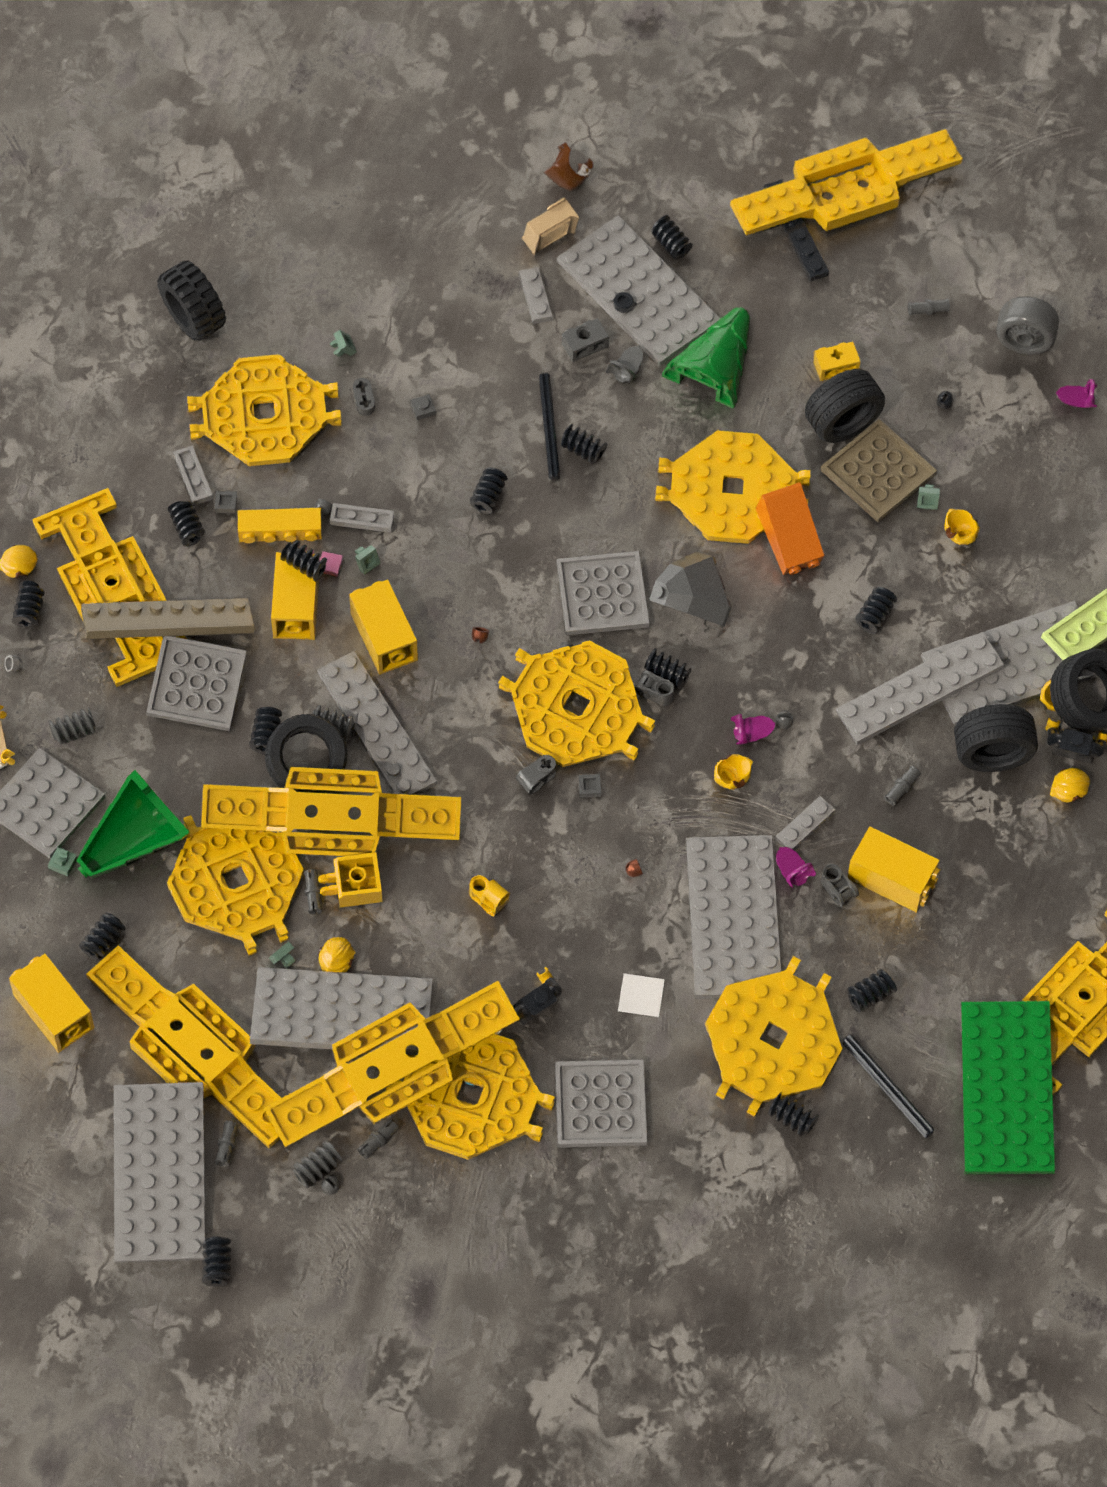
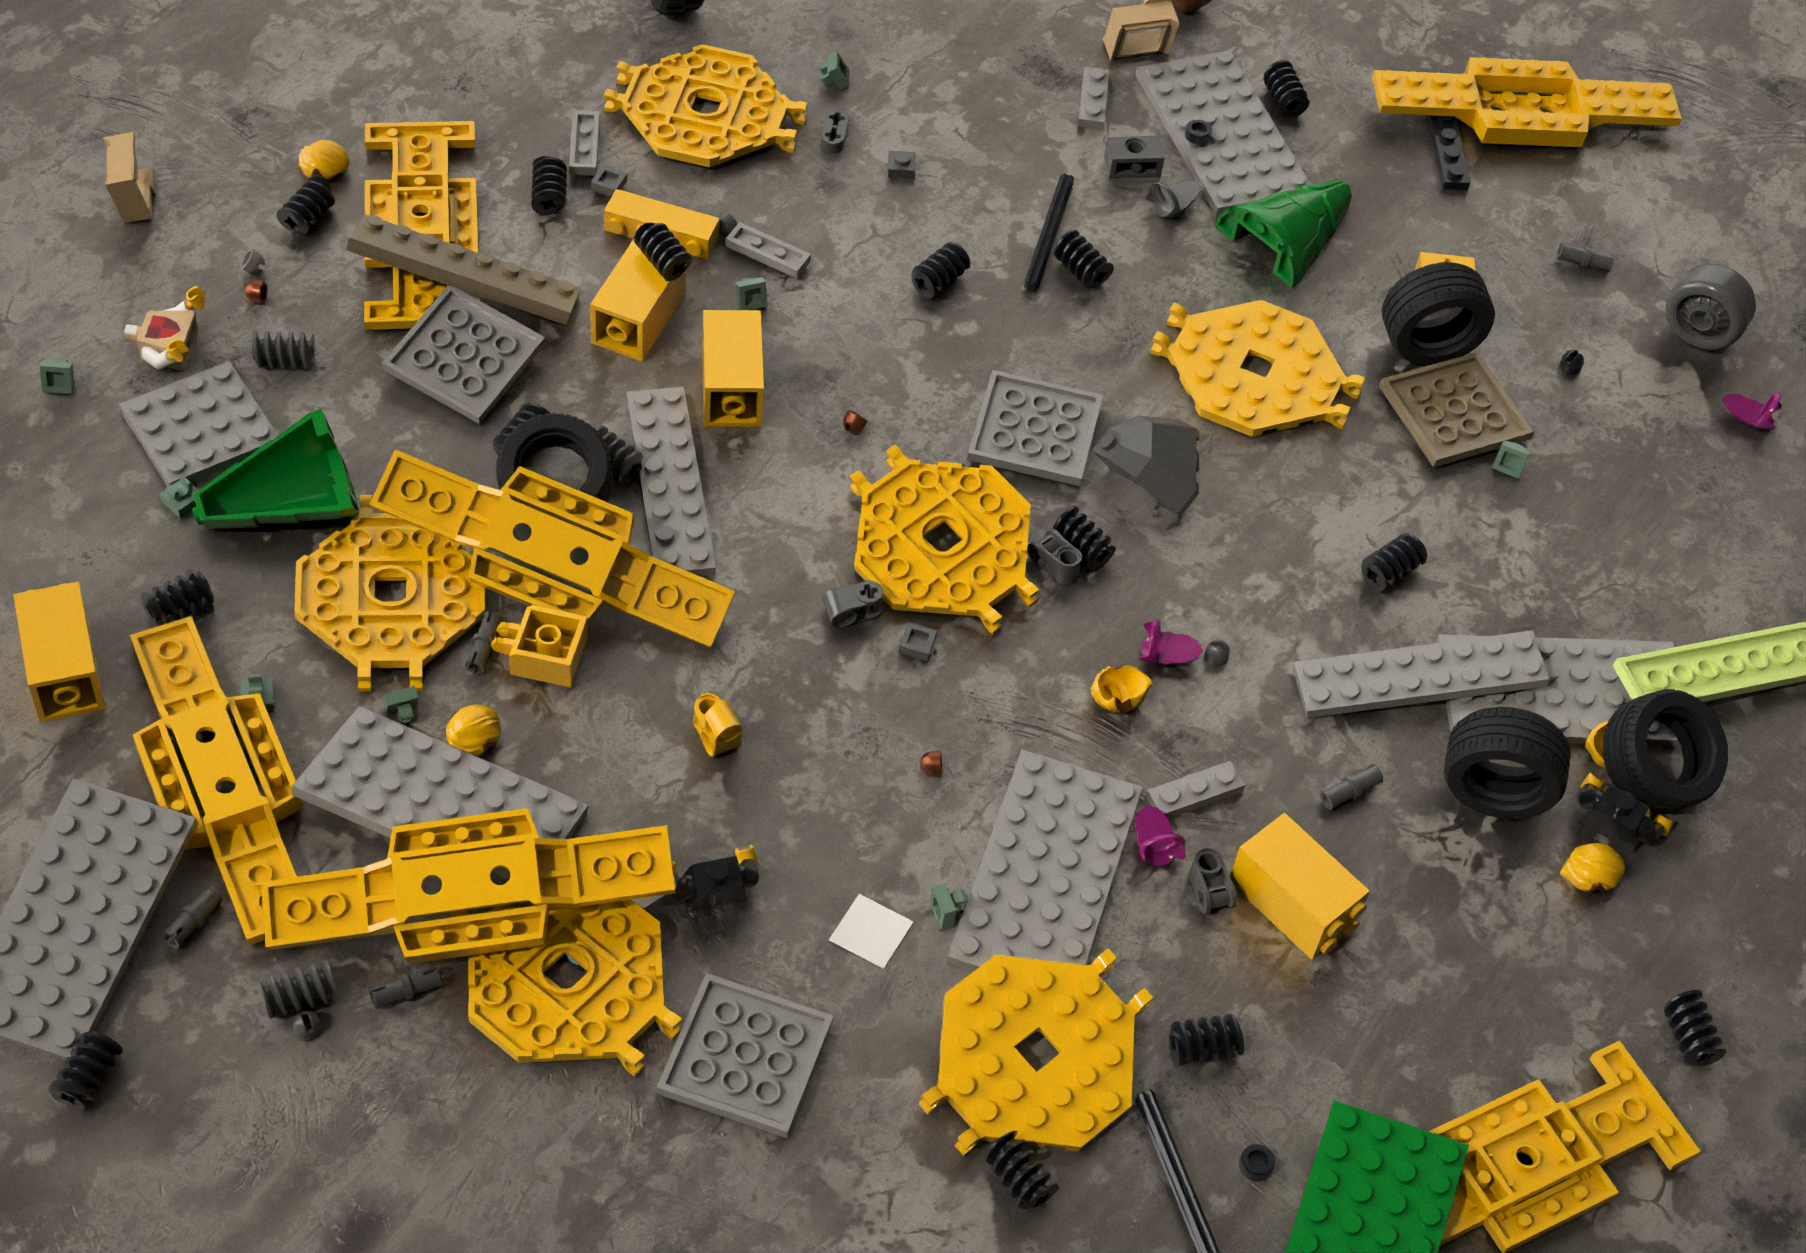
camera: 15 degrees right, 10 degrees down
bright pink tile [320,551,343,577] -> none
orange slope [755,482,824,575] -> none
yellow hair [944,509,980,545] -> none
none -> sand green tile [240,674,274,711]
none -> copper hinge [244,280,268,304]
none -> sand green tile [930,883,968,931]
none -> black tile [1239,1144,1275,1181]

